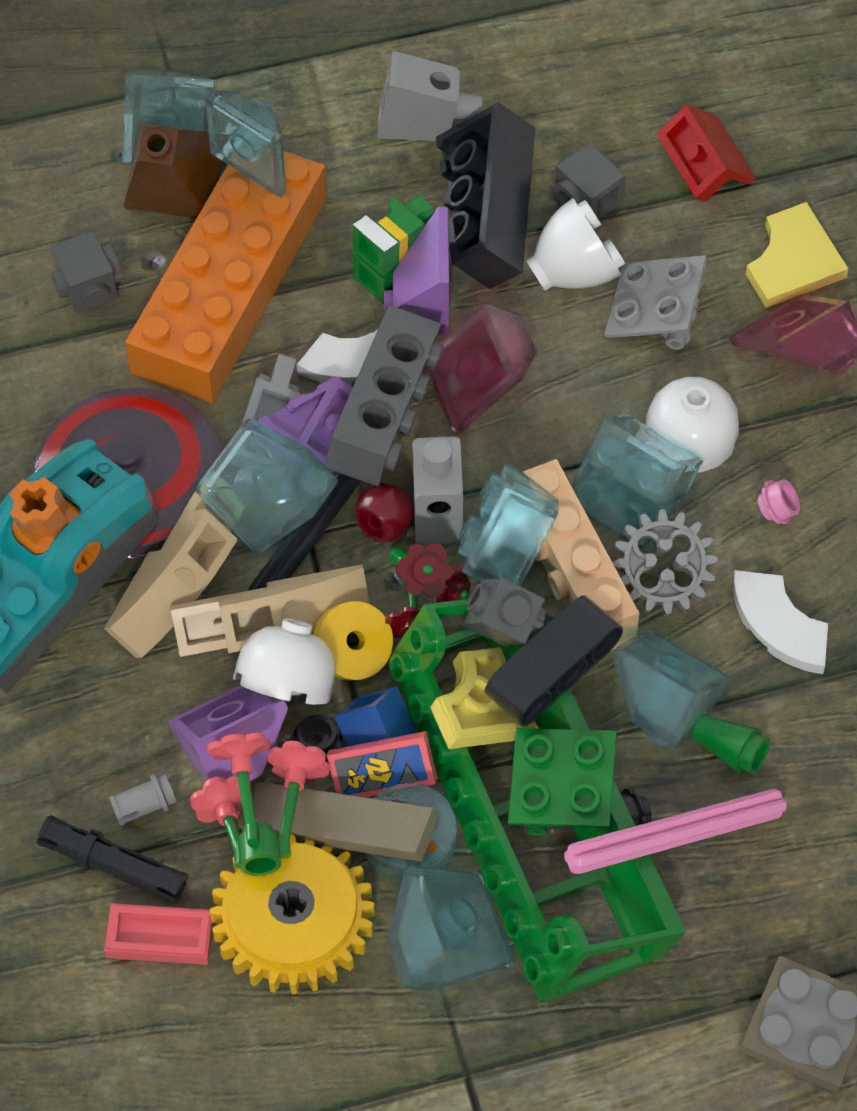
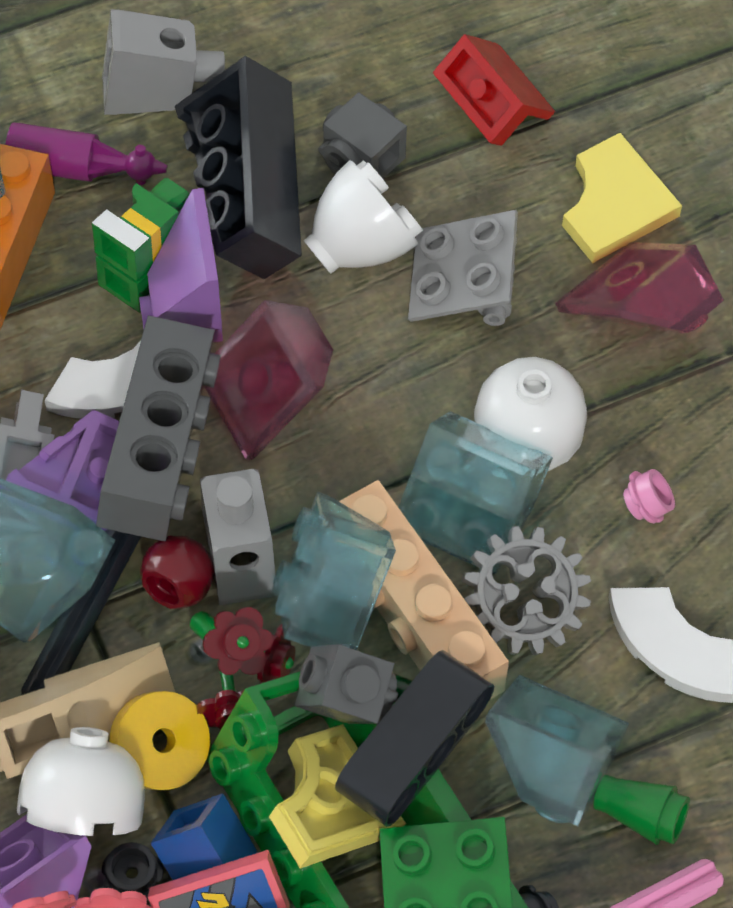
camera: 10 degrees left, 0 degrees up
none -> magenta wheel [5,122,168,185]

